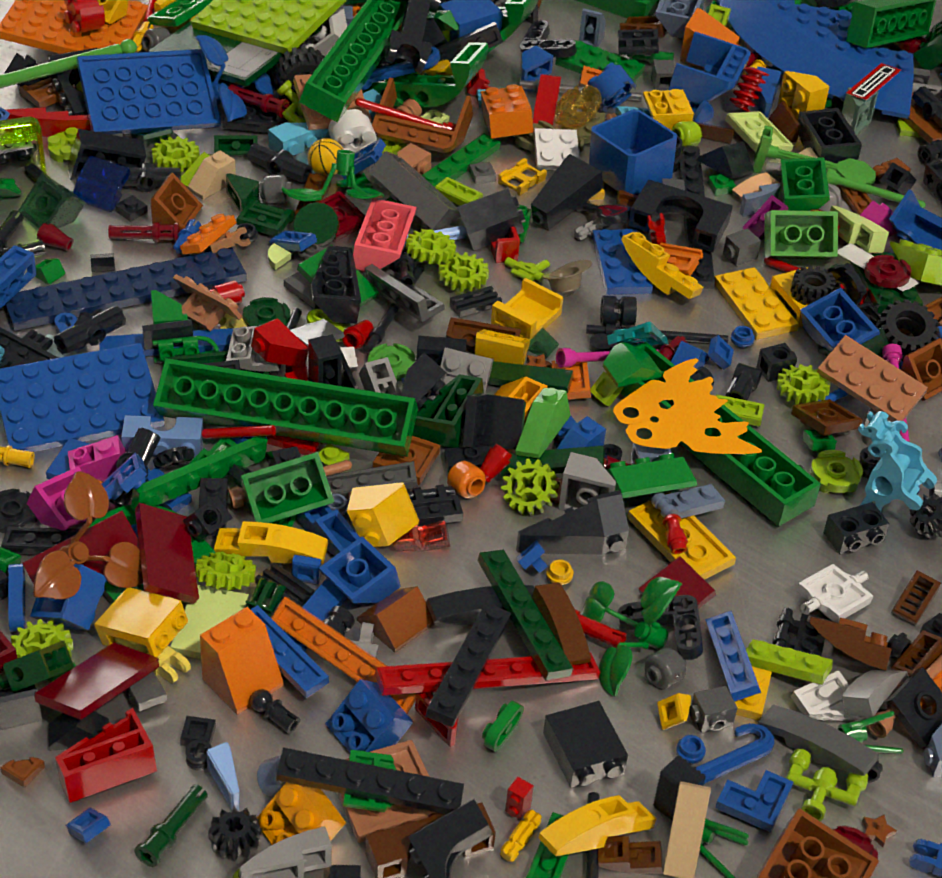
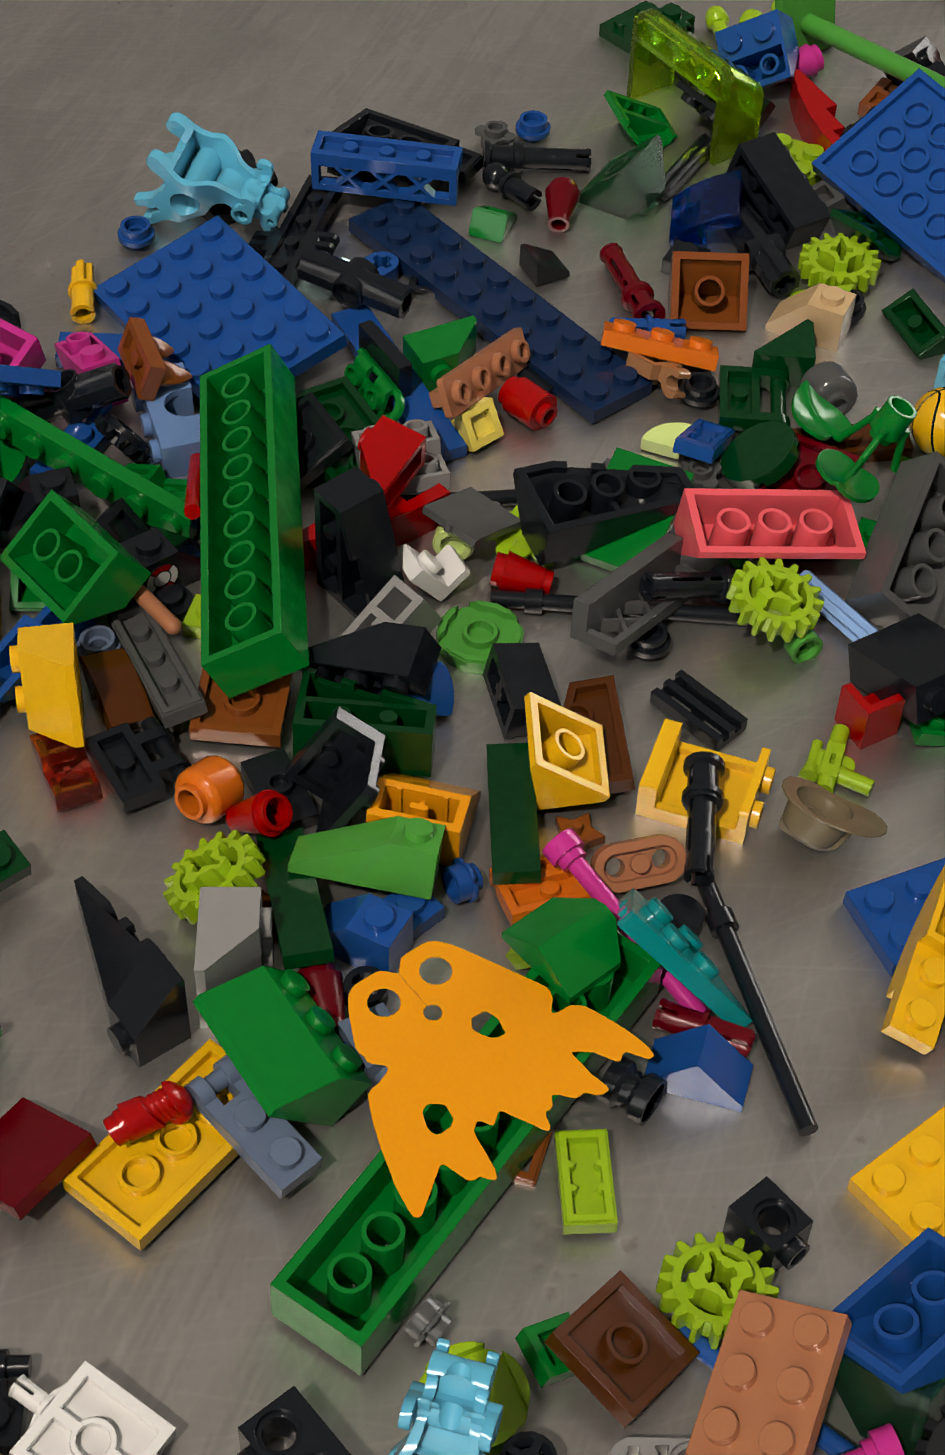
camera: 75 degrees right, 5 degrees up
dark green tile [243,297,290,327] -> none
black piece [247,143,312,184] -> none
lime gear [438,252,489,292] -> none
light grey plate [440,348,494,394] -> none
blue tile [516,540,548,573] -> none
clear green slope [528,327,559,359] -> none
yellow plate [546,560,573,585] -> none
black wheel [600,295,637,327] -> none
blue plate [708,335,734,370] -> none
black piece [726,363,762,400] -> none
blue plate [730,326,755,347] -> none
none -> dark orange tile [117,317,192,401]
none -> nougat plate [590,834,686,893]
none -> black pin [681,751,725,887]

